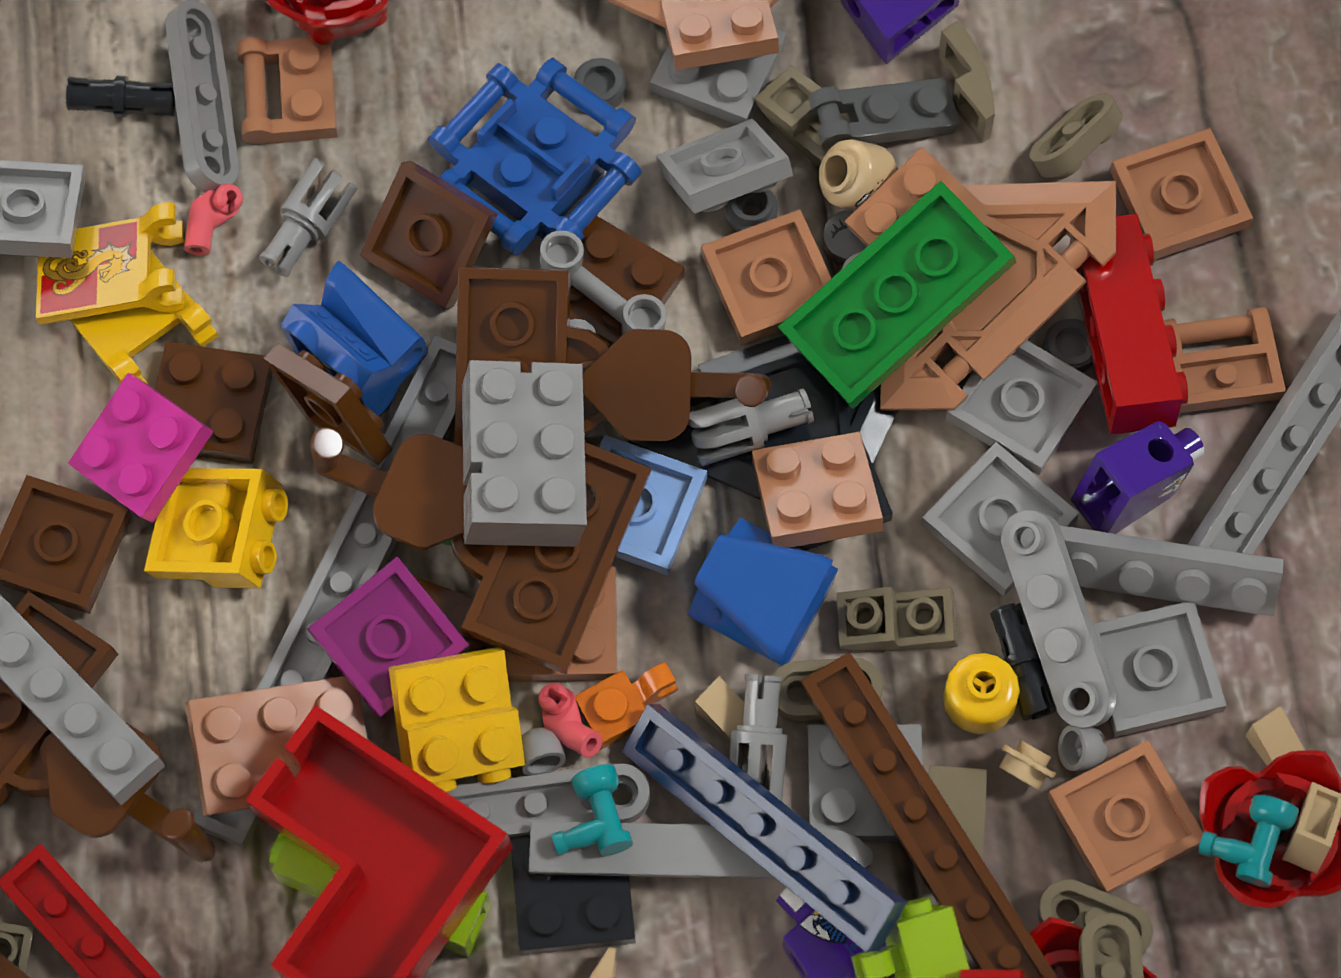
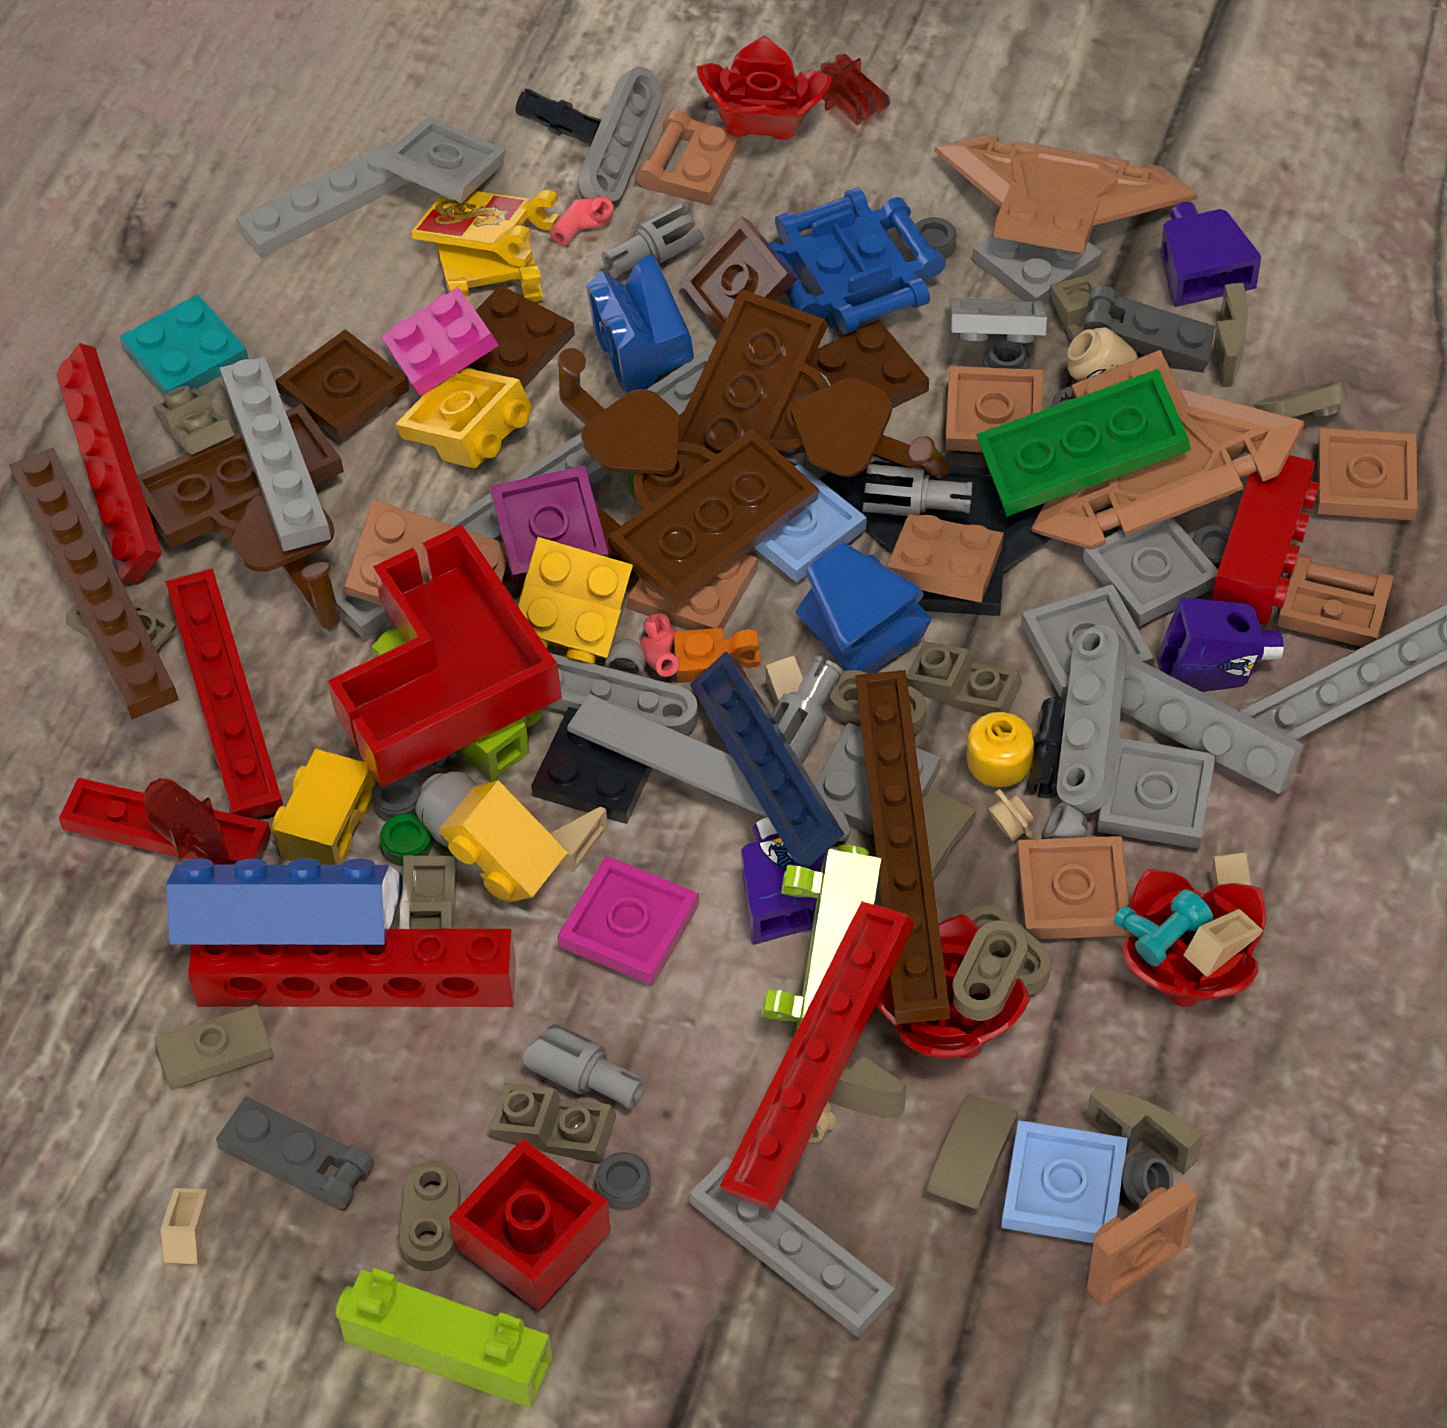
camera: 25 degrees right, 15 degrees down
reddish brown plate [263,343,393,465] -> none
light grey piece [462,360,587,547] -> none
light grey bar [540,231,667,335] -> none
teal piece [551,764,633,856] -> none

